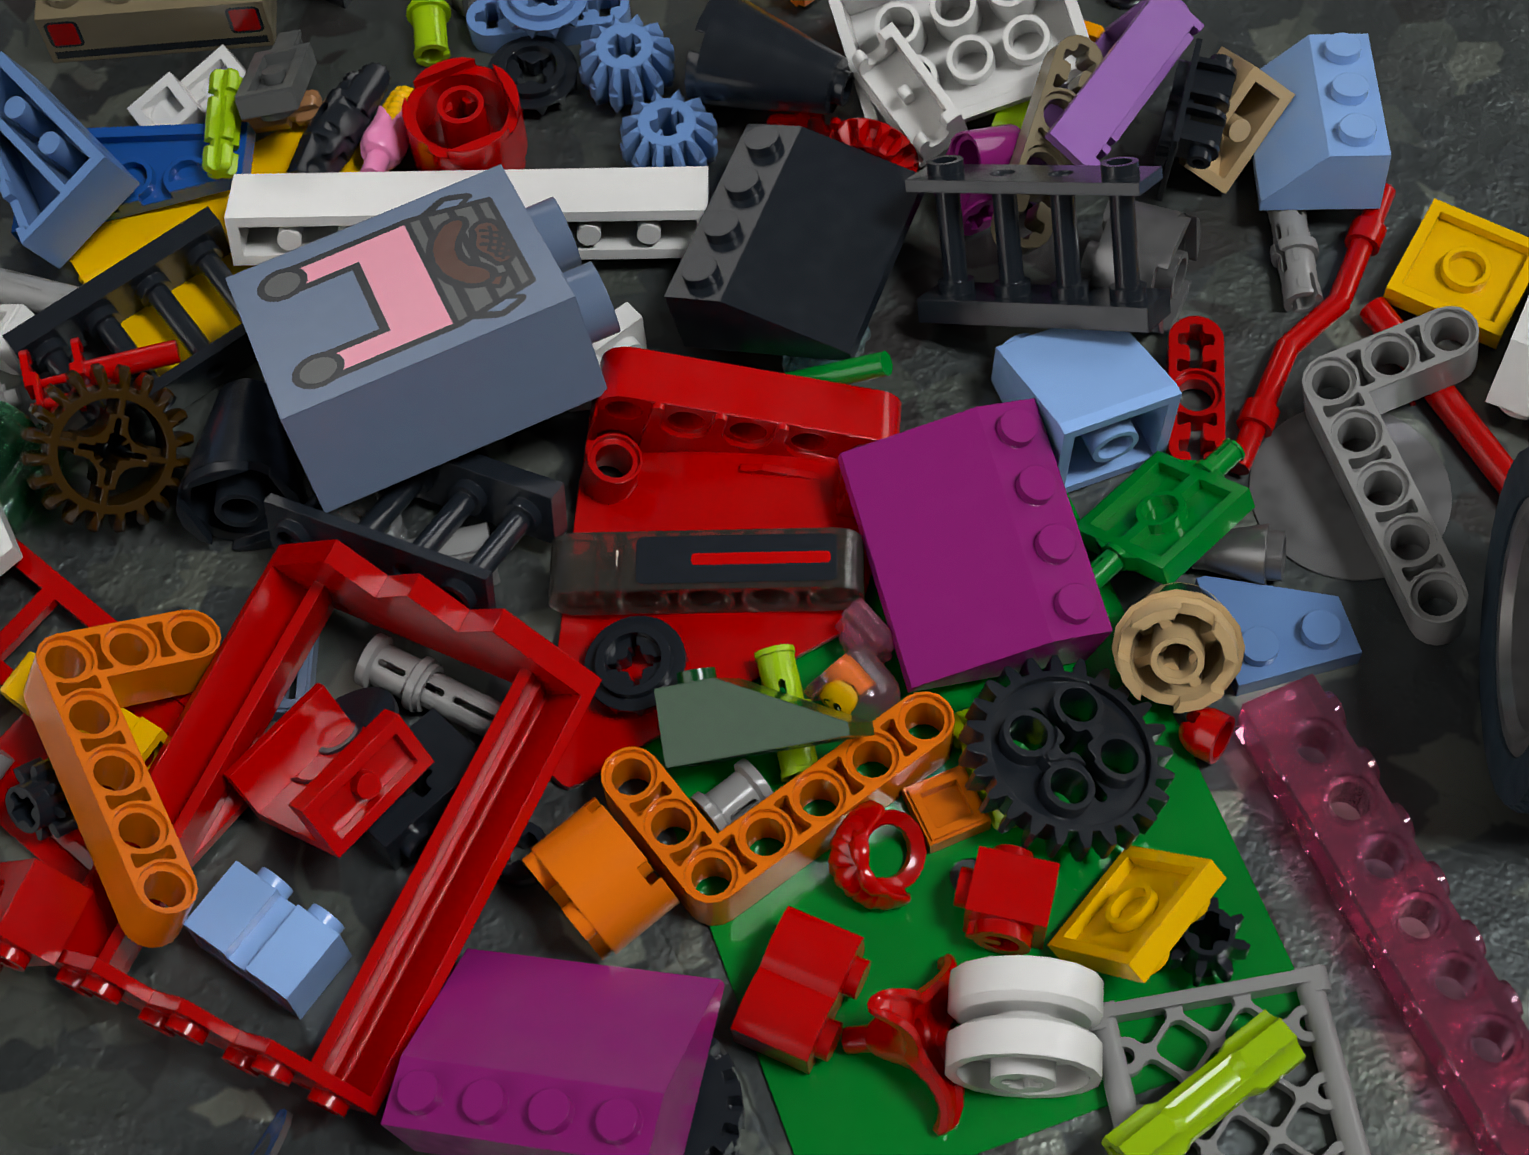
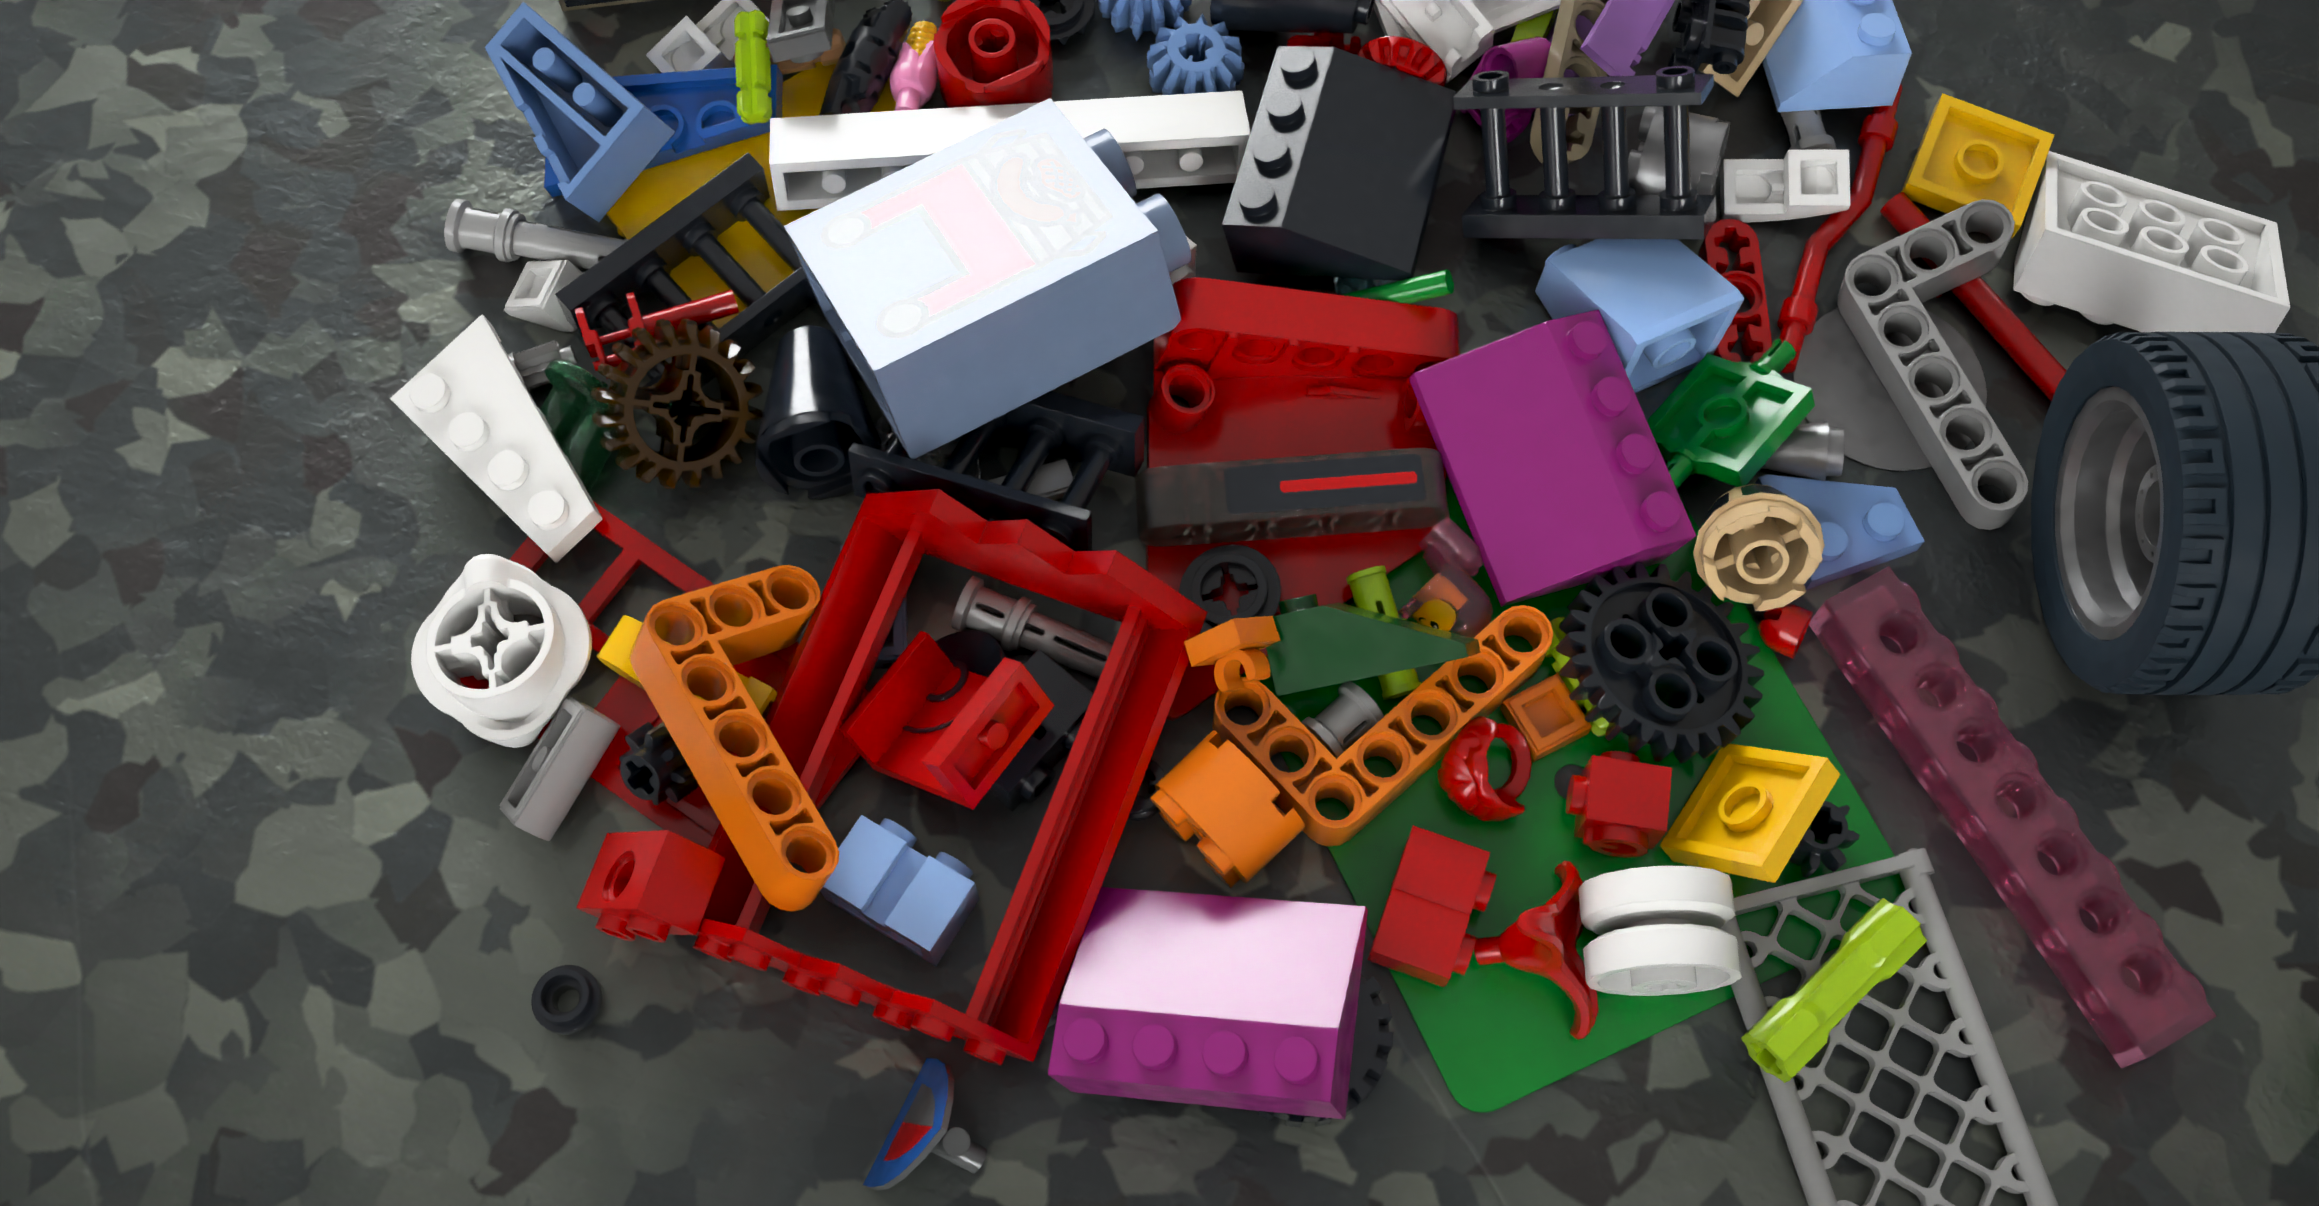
camera: 10 degrees left, 5 degrees up
none -> orange tile [1184,616,1281,693]
none -> white slope [1720,150,1851,223]

